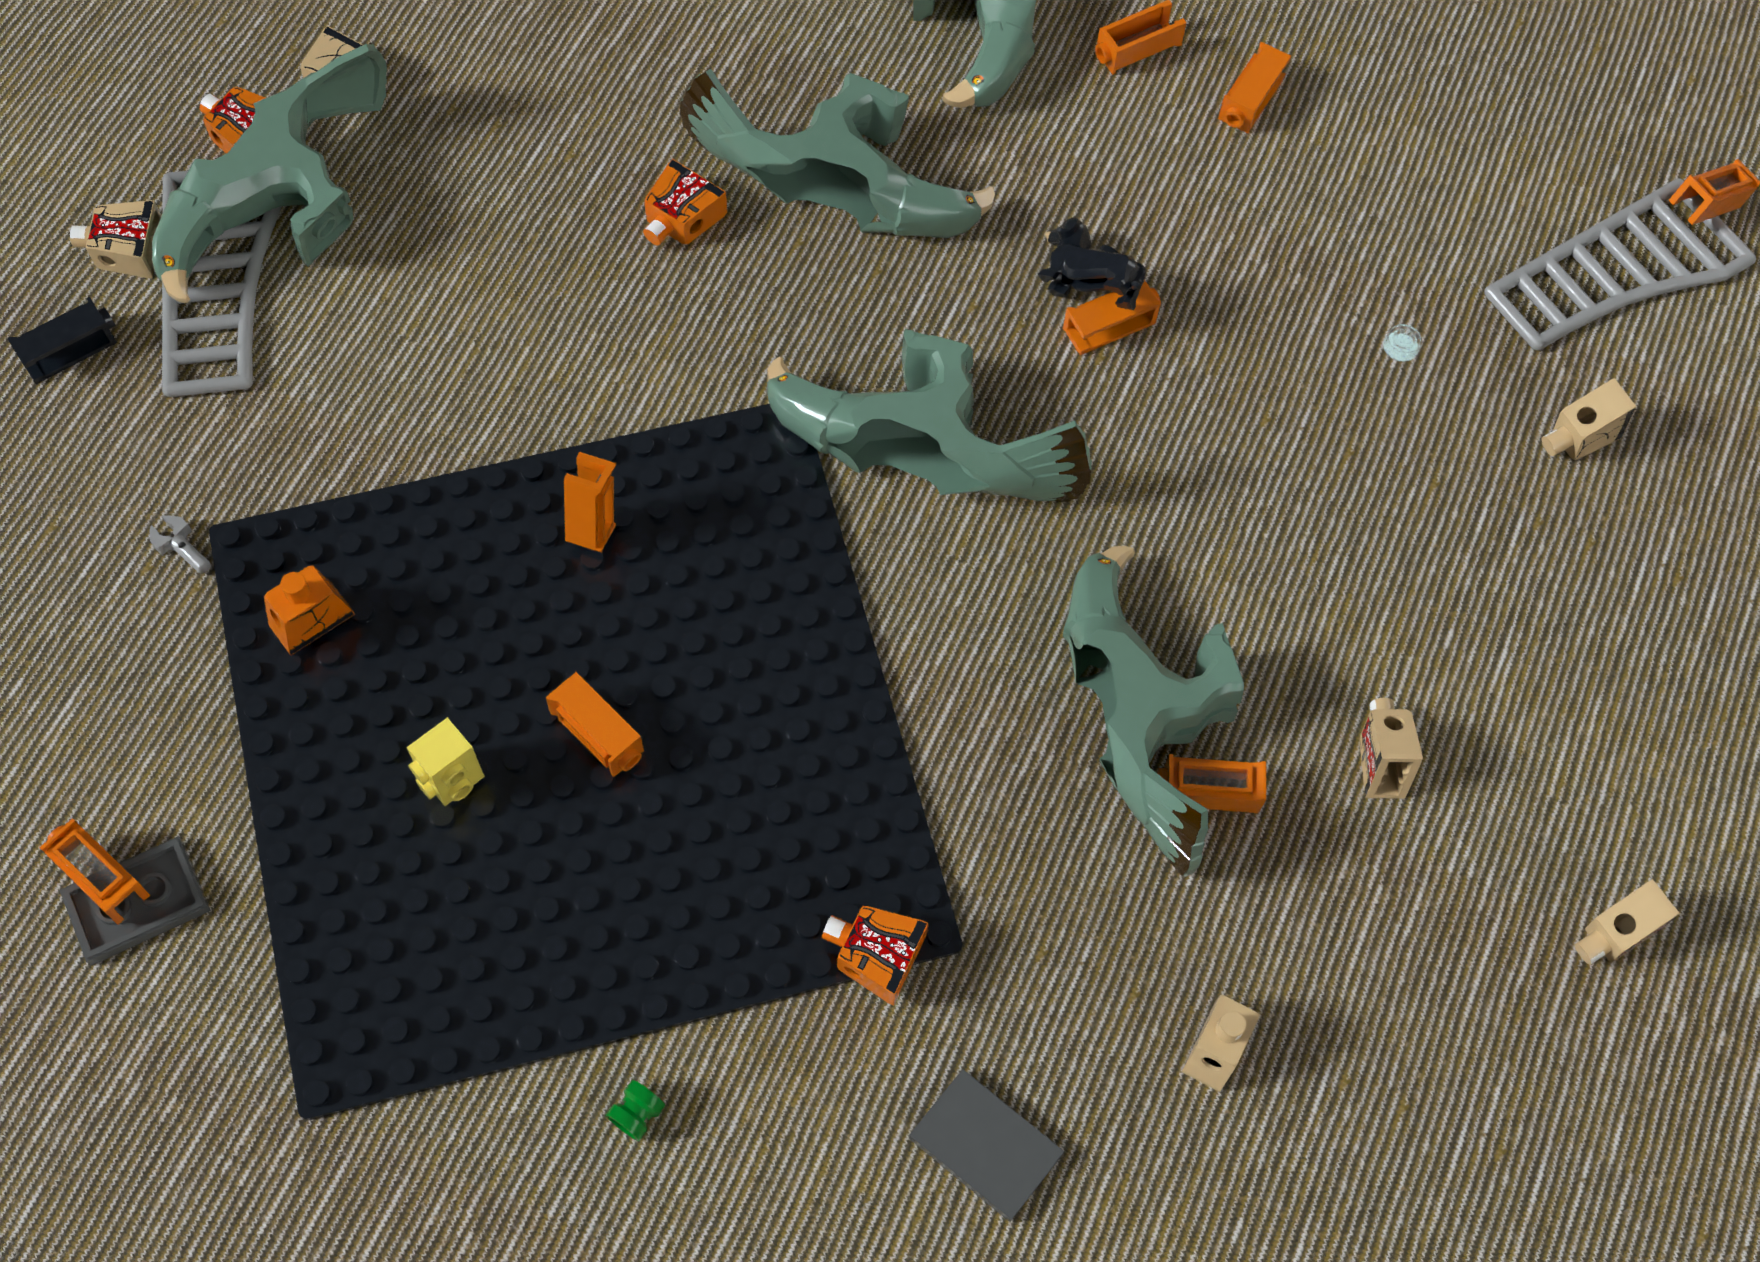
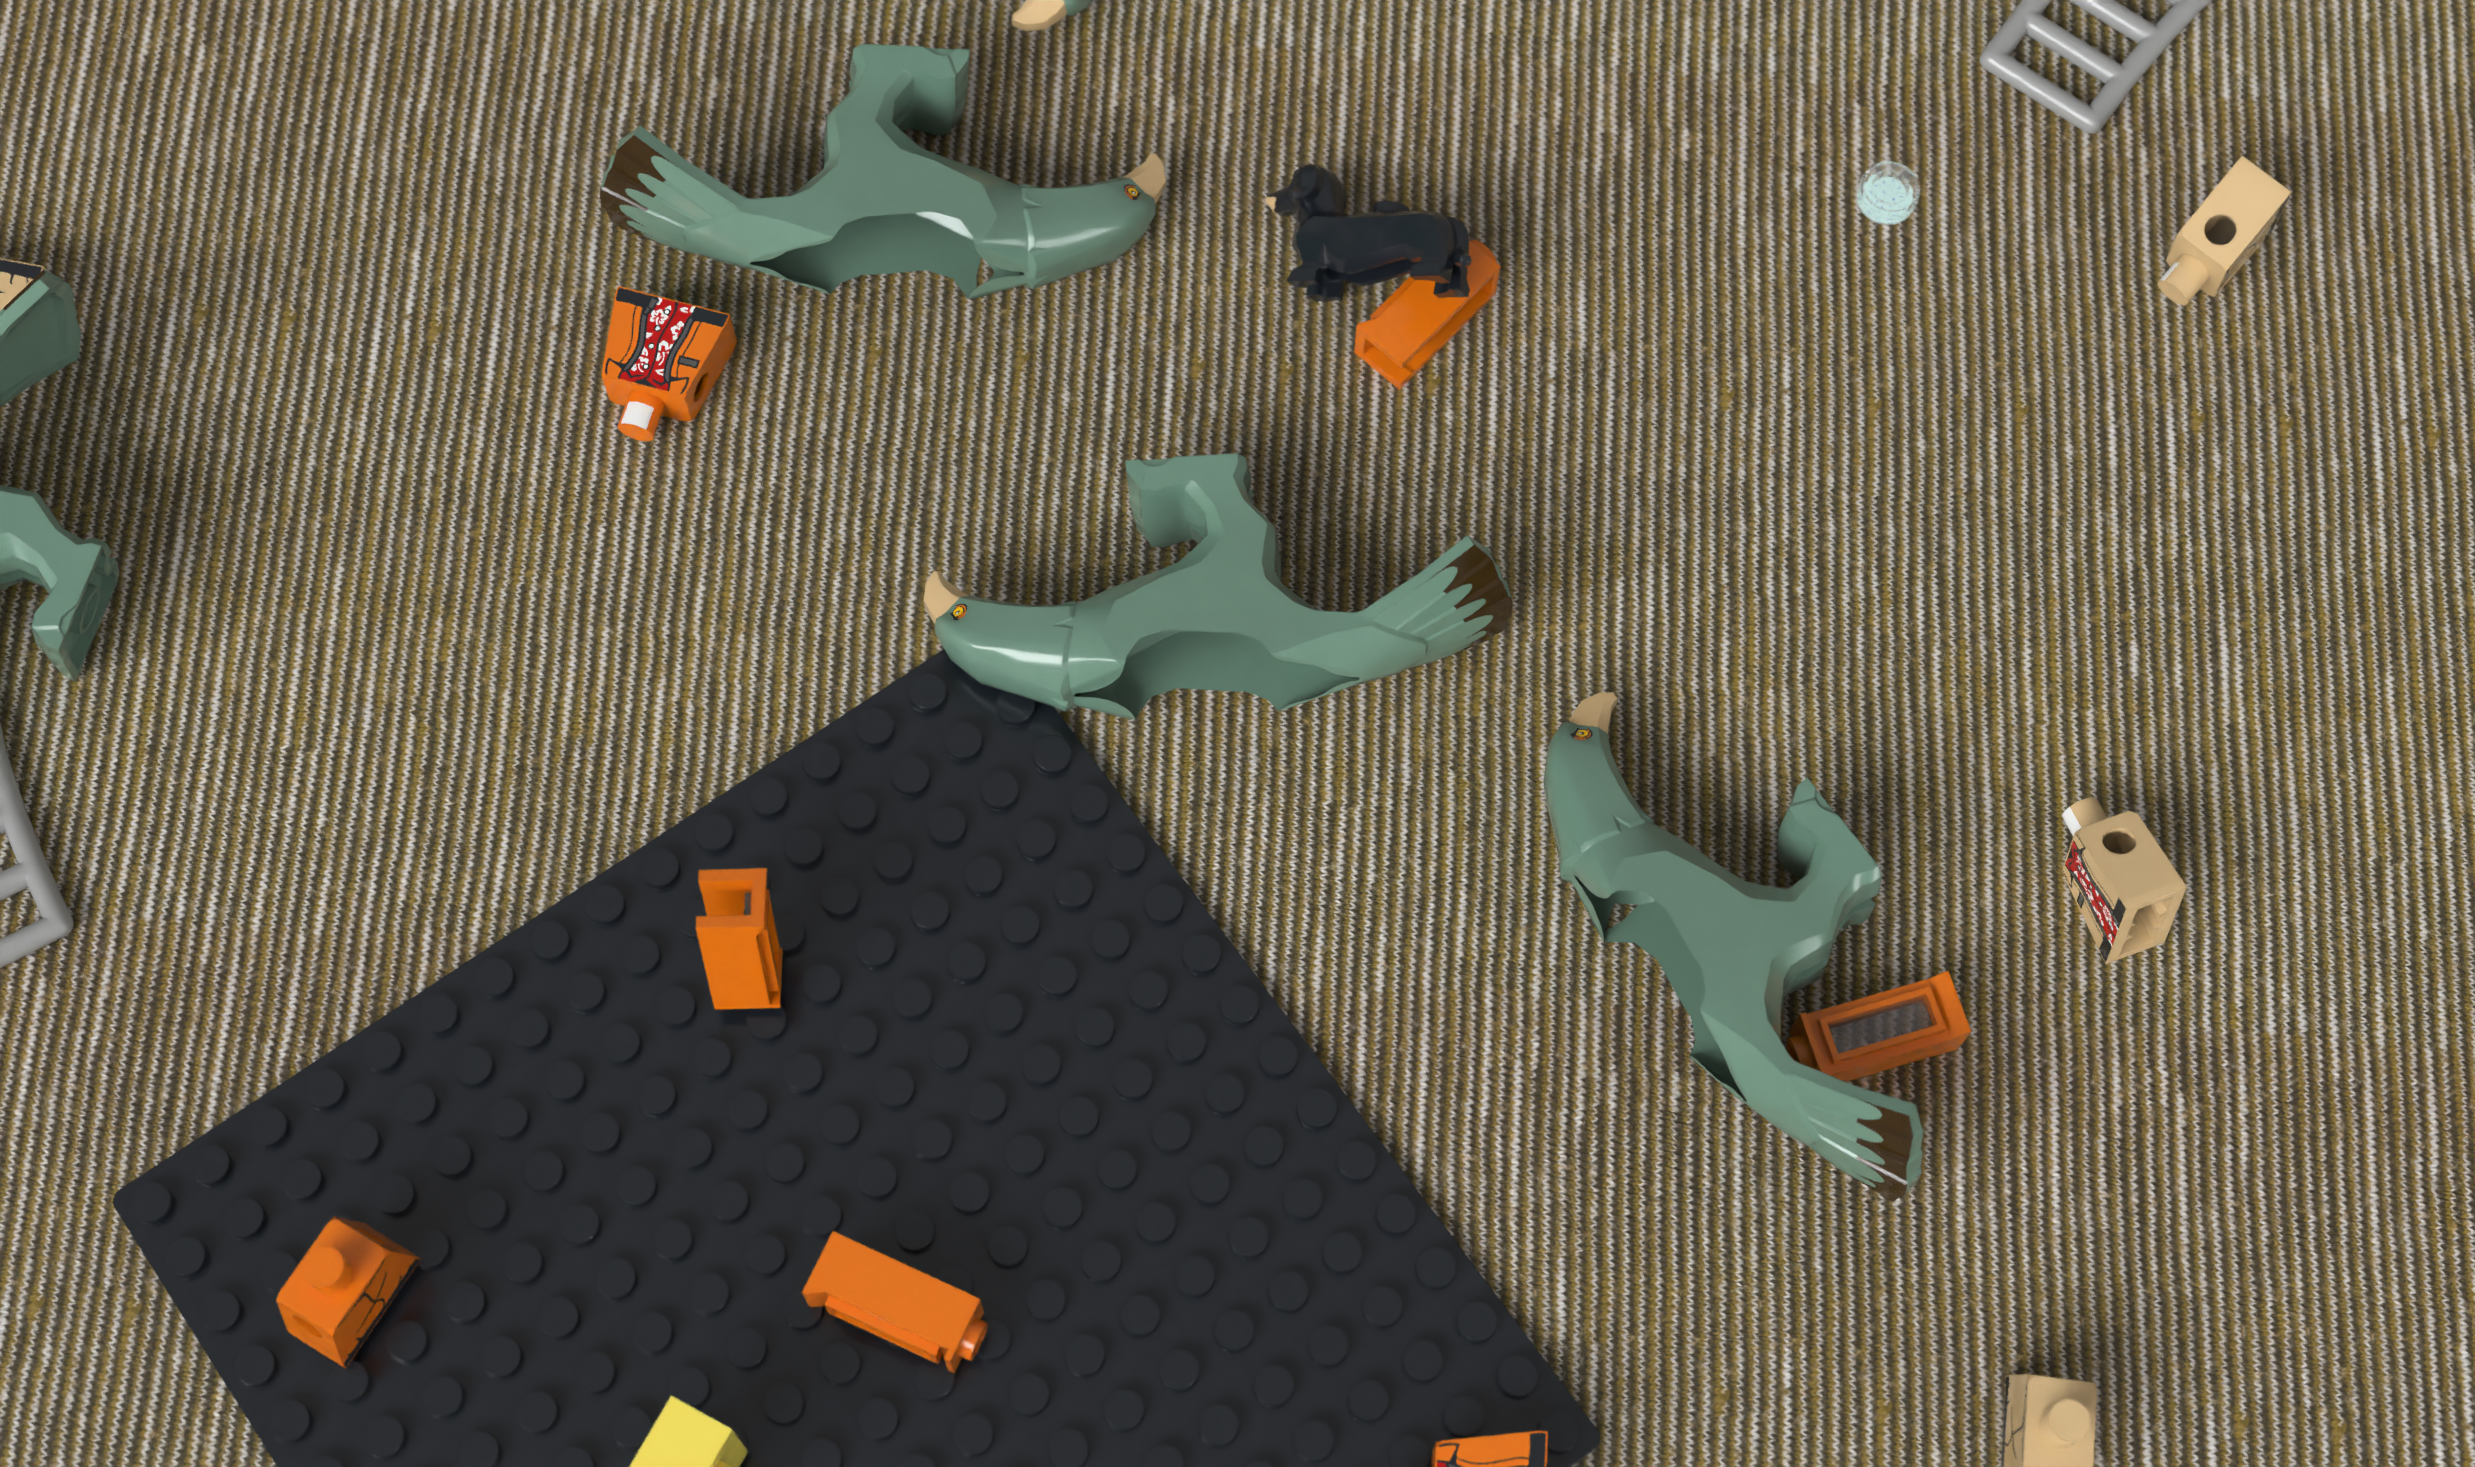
camera: 20 degrees left, 5 degrees up
light grey bar [150,515,210,573] -> none

